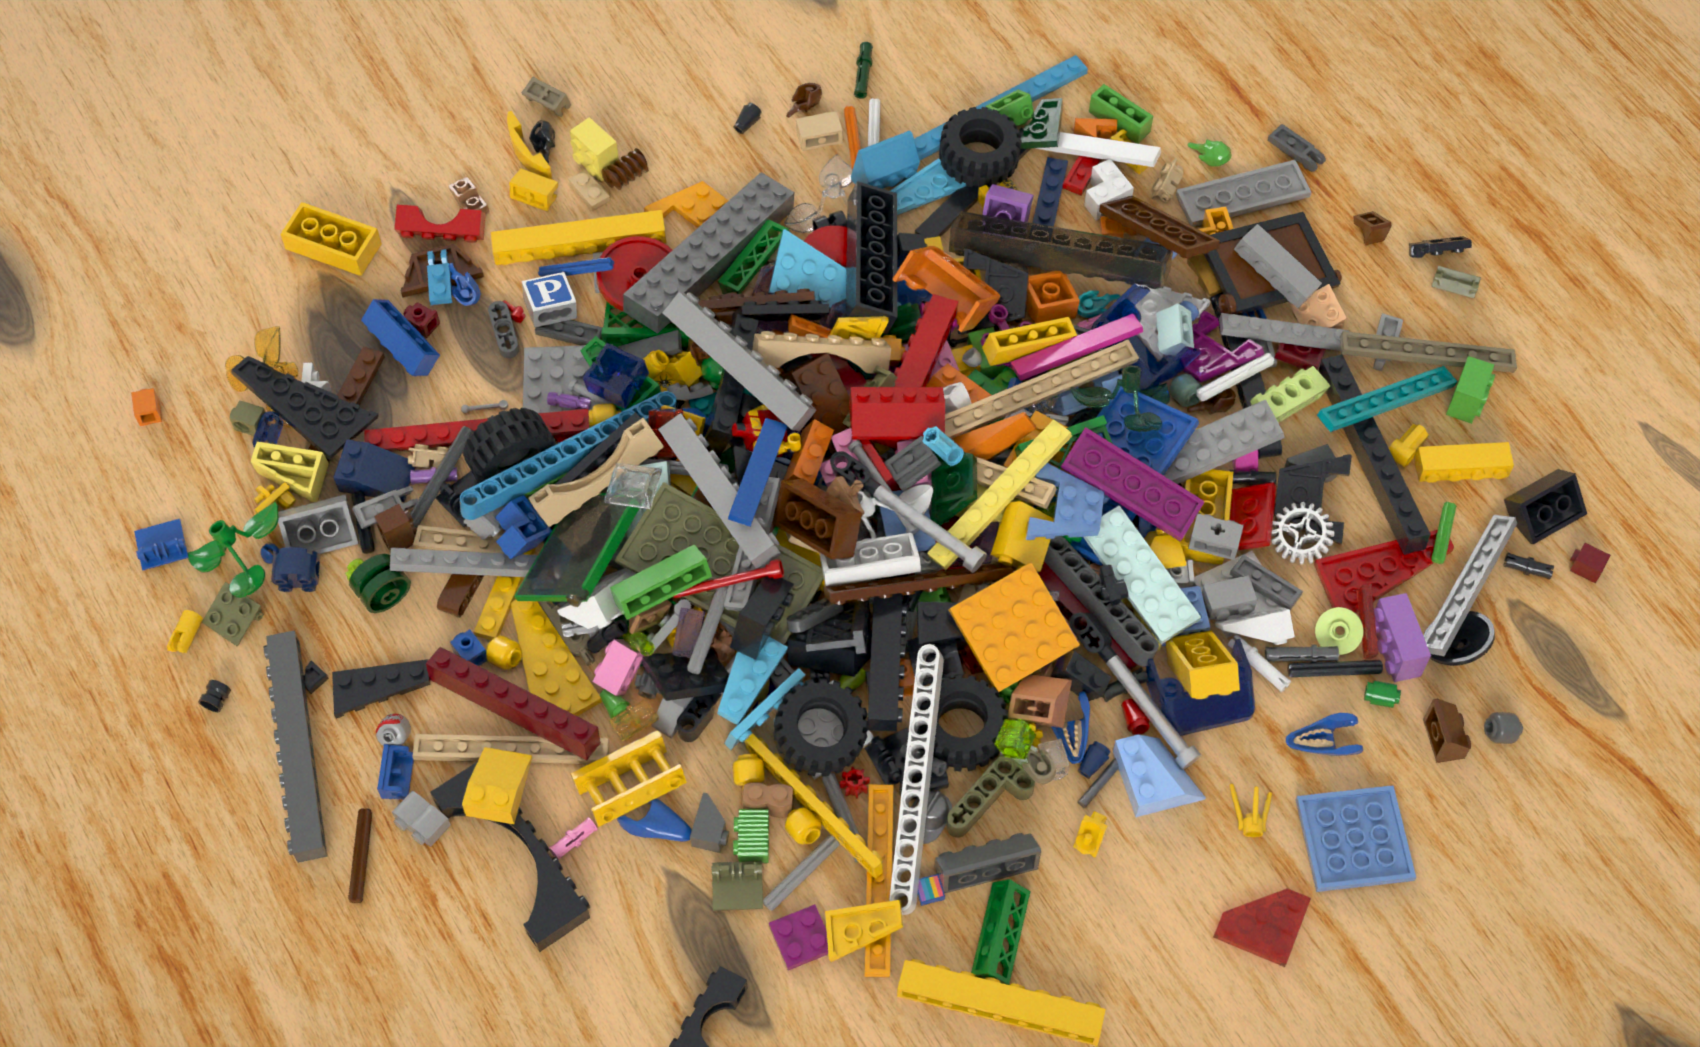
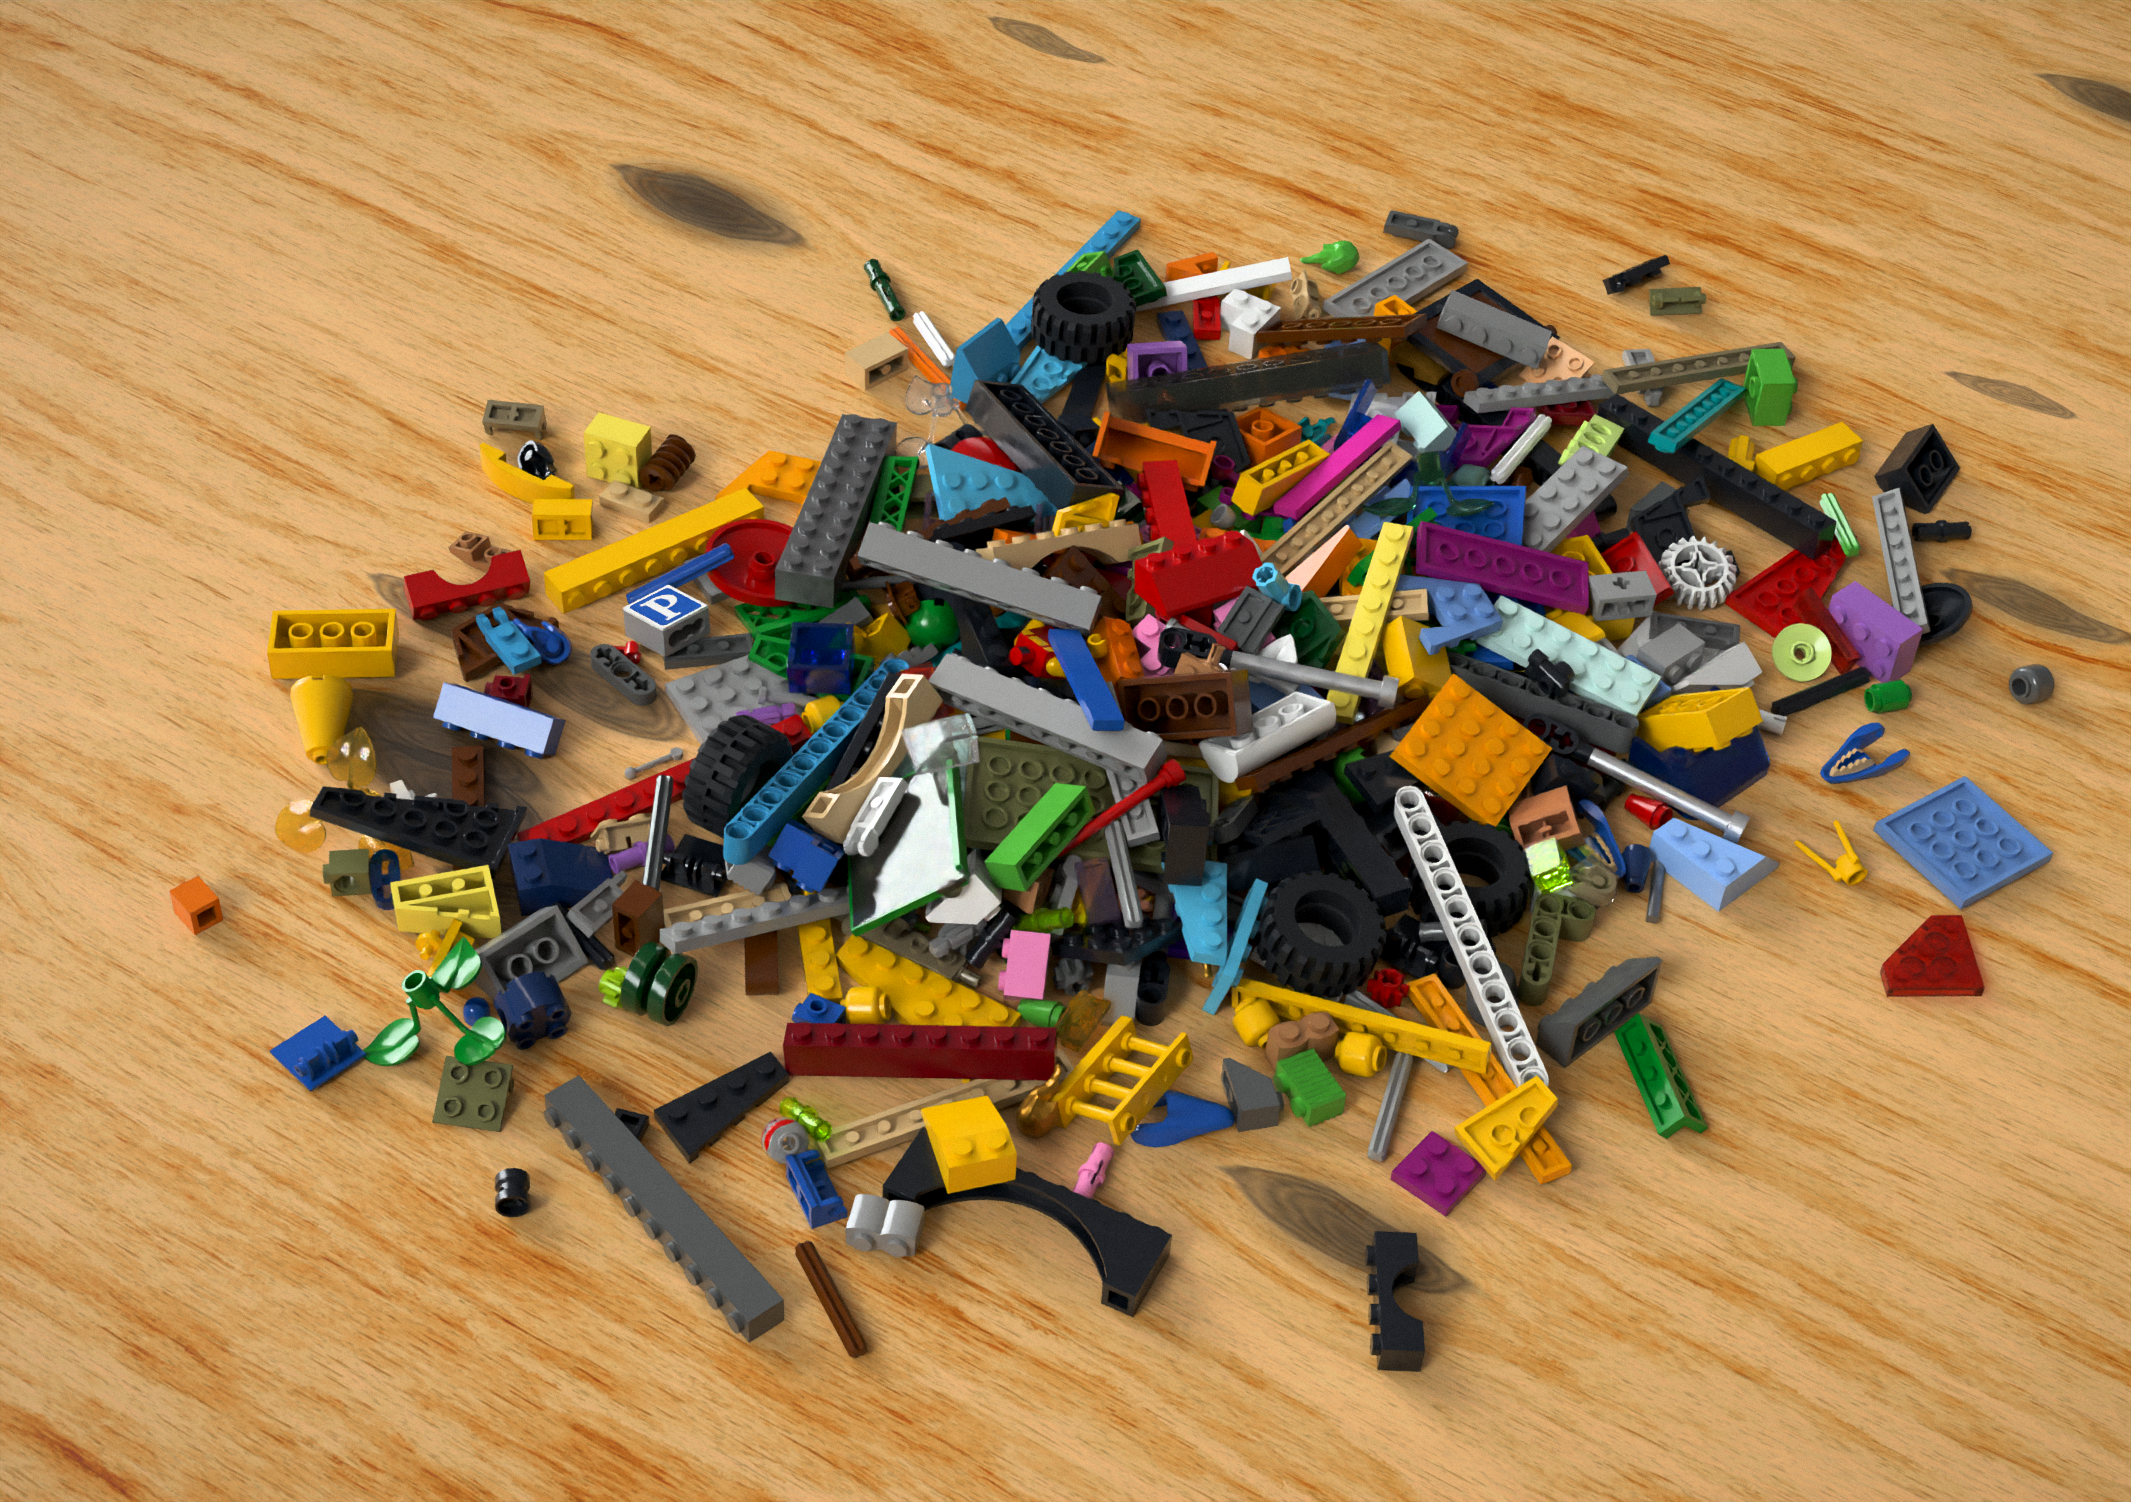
camera: 30 degrees left, 15 degrees down
yellow hinge [167,610,203,653] -> none
olive hinge [712,861,763,911] -> none
black cone [733,103,762,134] -> none
reddish brown piece [786,83,823,118] -> none
yellow brick [897,959,1106,1046] -> none
tile [917,874,945,906] -> none
yellow hips [1073,811,1108,858] -> none
bright green brick [1089,84,1153,144] -> none
dark grey pin [1265,644,1339,662] -> none
reddish brown slope [1353,211,1392,245] -> none
reddish brown slope [1423,698,1471,763] -> none
dark red brick [1570,543,1611,584] -> none
none -> yellow cone [290,675,354,765]
none -> clear neon green pin [779,1097,832,1142]
none -> white hinge [843,777,909,857]
none -> pearl gold piece [1015,1064,1061,1138]

